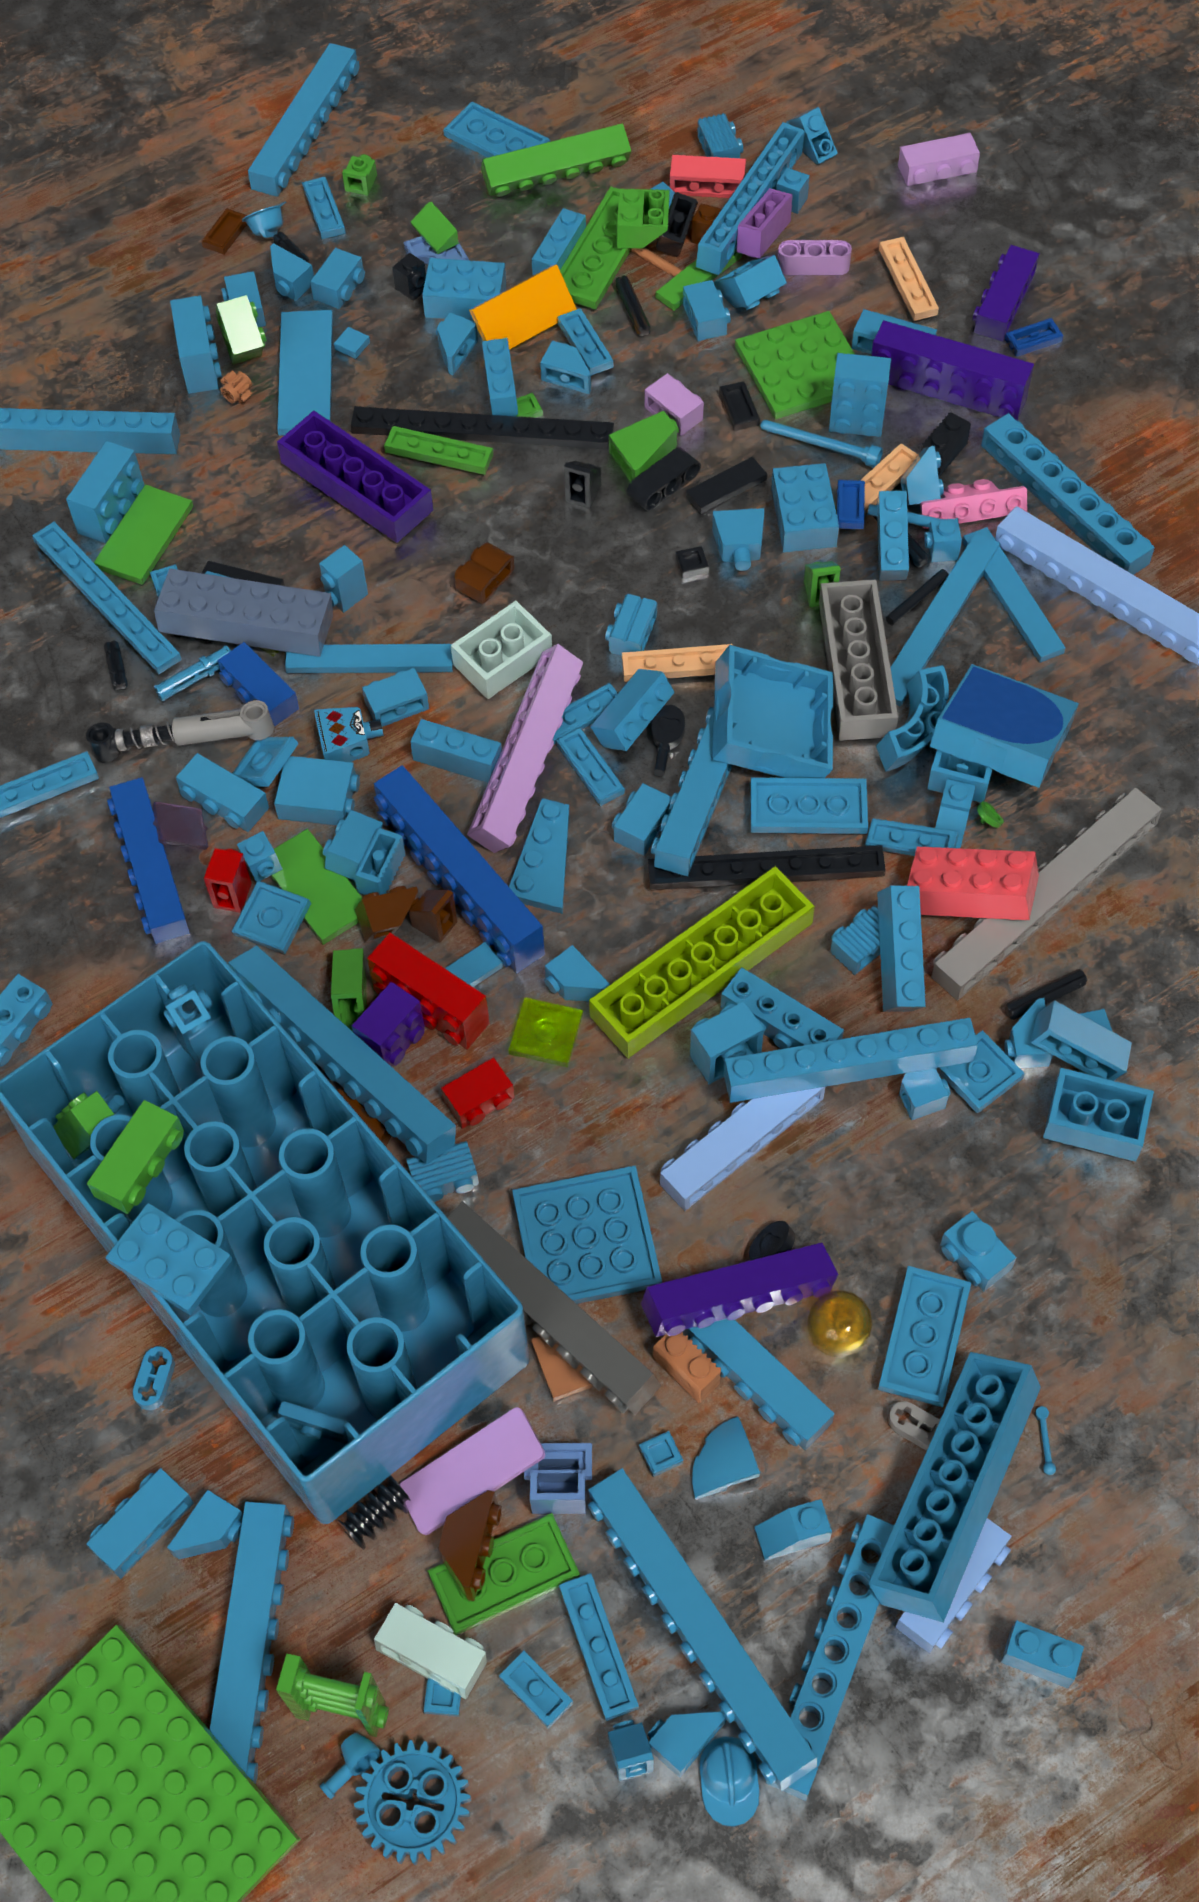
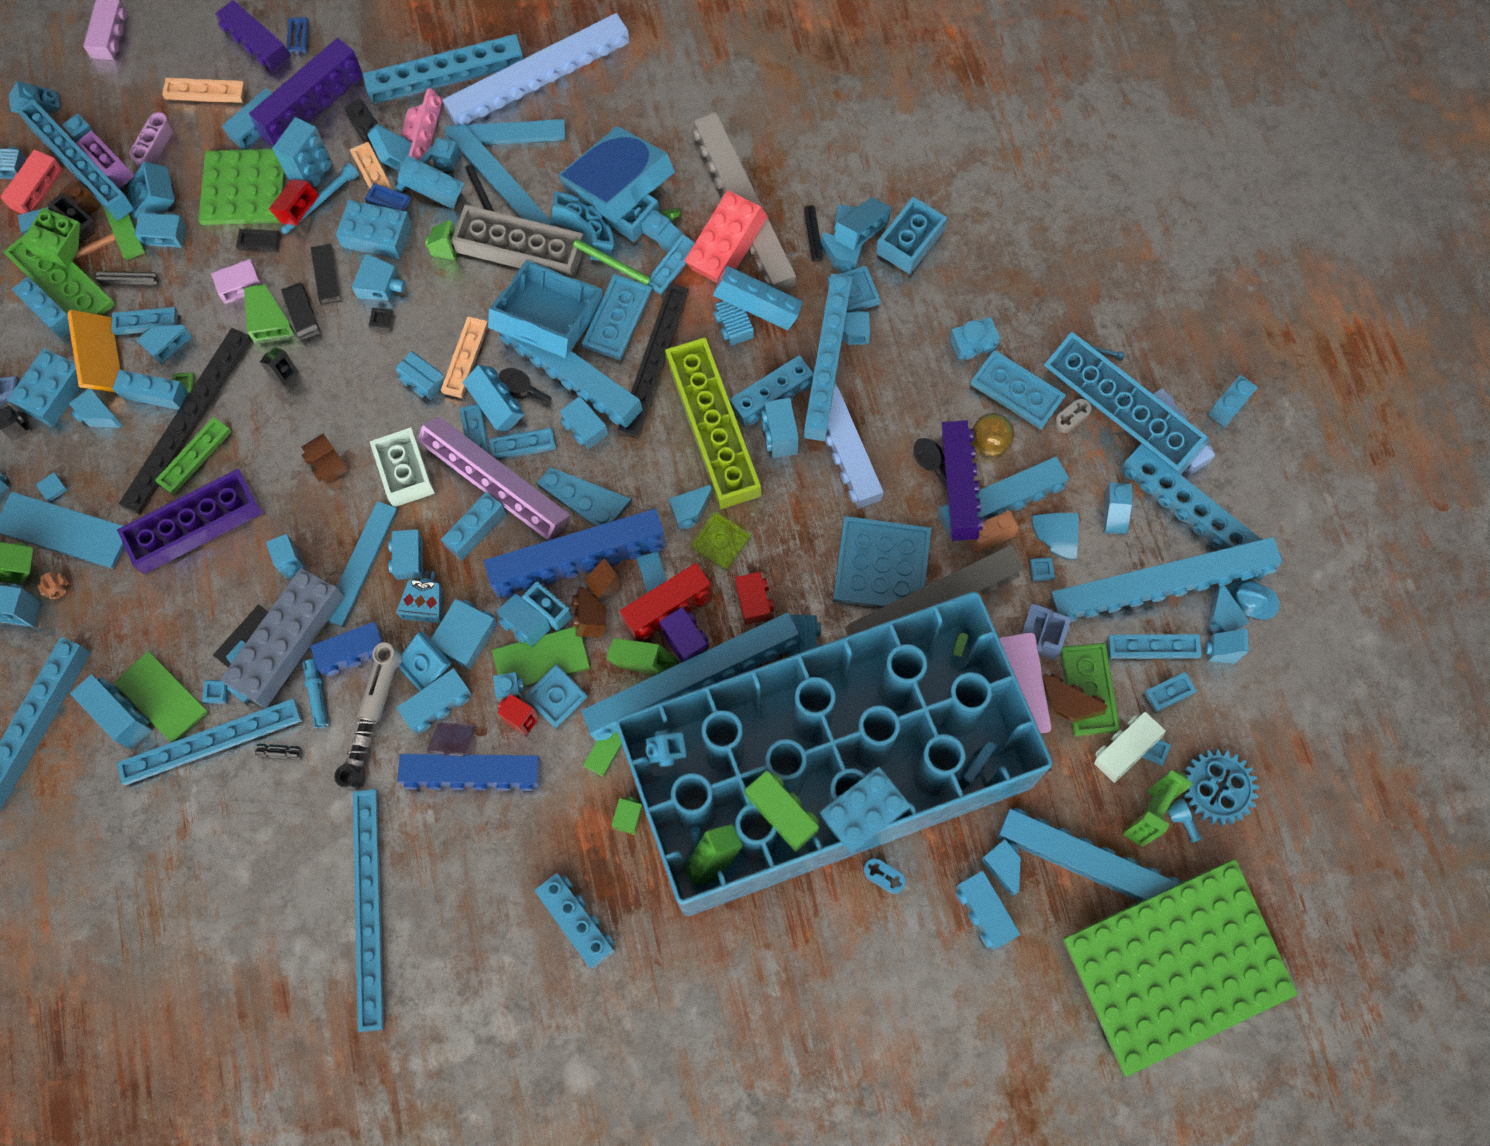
camera: 70 degrees left, 10 degrees up
none -> red brick [268,179,319,225]
none -> bright green bar [573,239,651,285]

